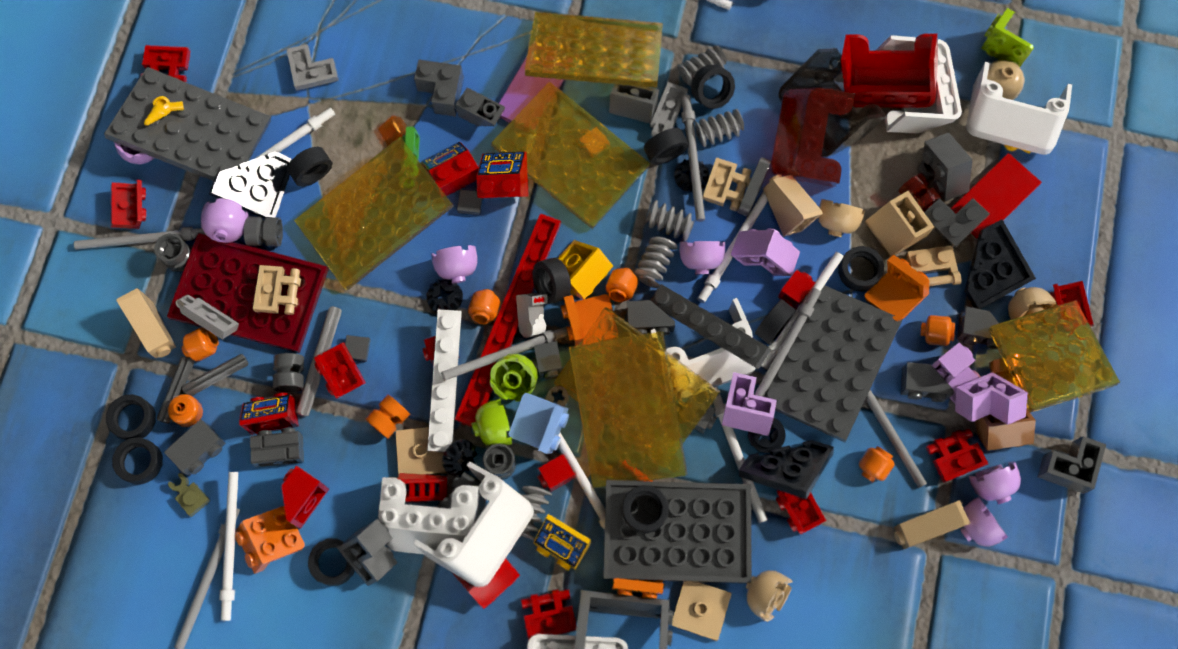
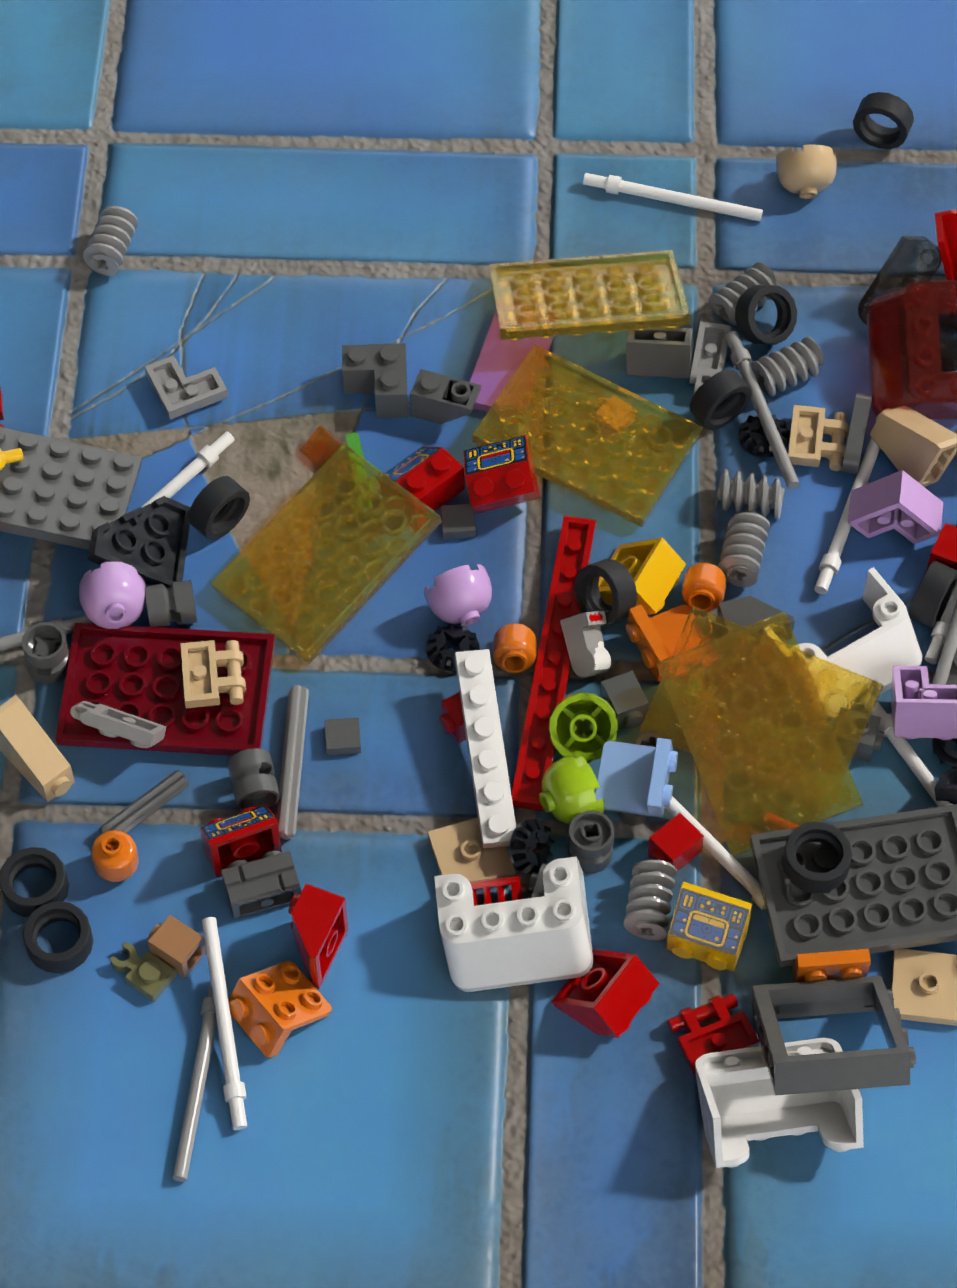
camera: 10 degrees left, 15 degrees down
dark grey axle [157,357,194,424] -> none
dark grey brick [164,419,226,476] -> none
orange head [181,328,219,362] -> none
black tyre [308,538,355,586] -> none
red bracket [314,342,366,399] -> none
dark grey brick [337,519,398,586] -> none
orange wheel [365,394,410,439] -> none
white windscreen [413,461,534,587] -> none
light grey bar [441,326,569,381] -> none
dark grey plate [650,284,771,370] -> none
lavender cylinder [680,241,725,274] -> none
none -> medium nougat brick [148,915,206,978]

